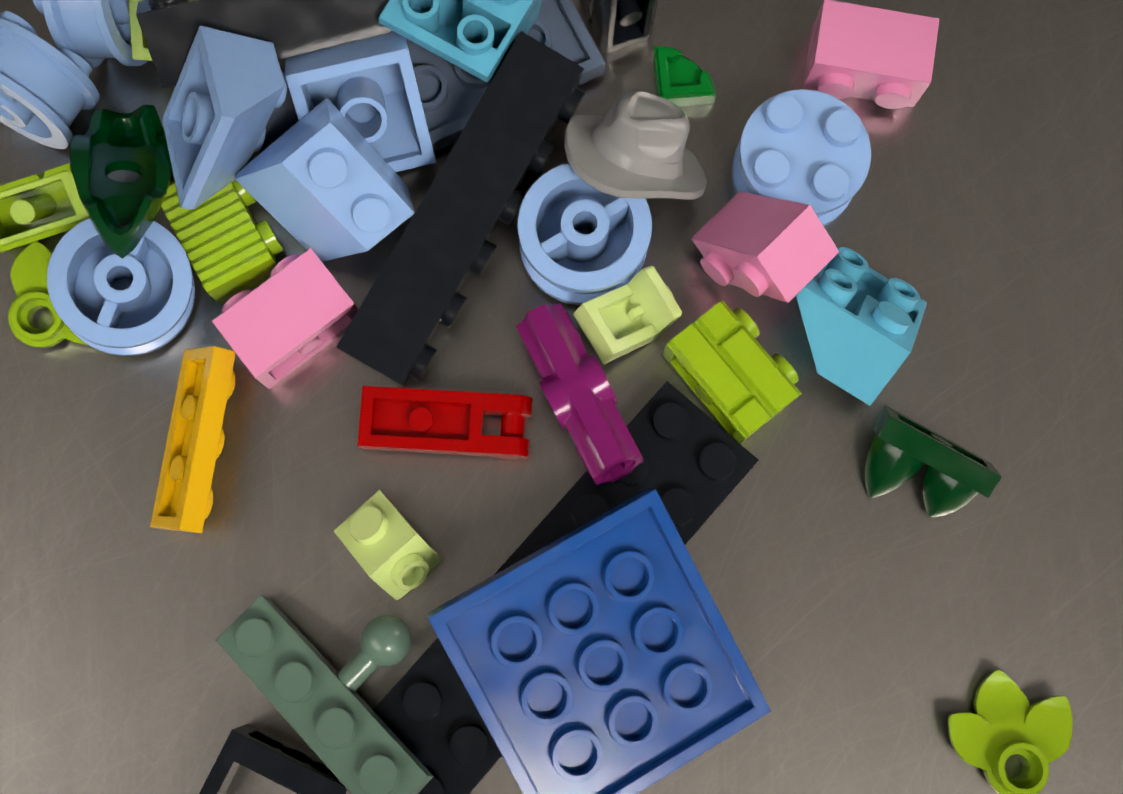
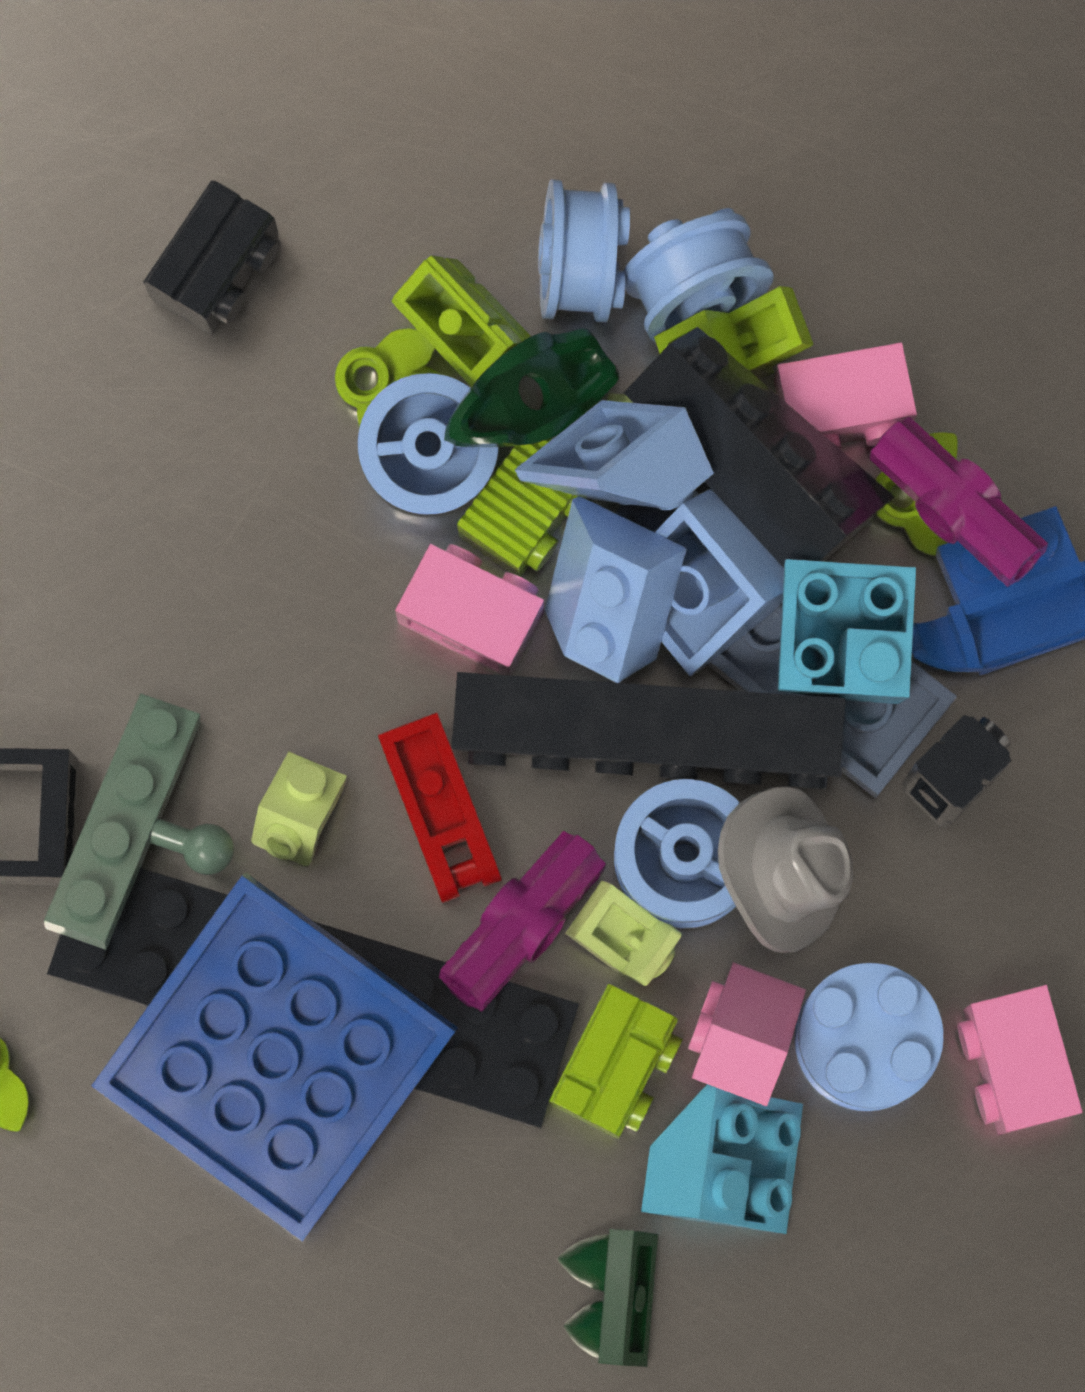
camera: 70 degrees right, 0 degrees up
yellow plate [150,346,236,533] -> none
green tile [652,46,716,106] -> none

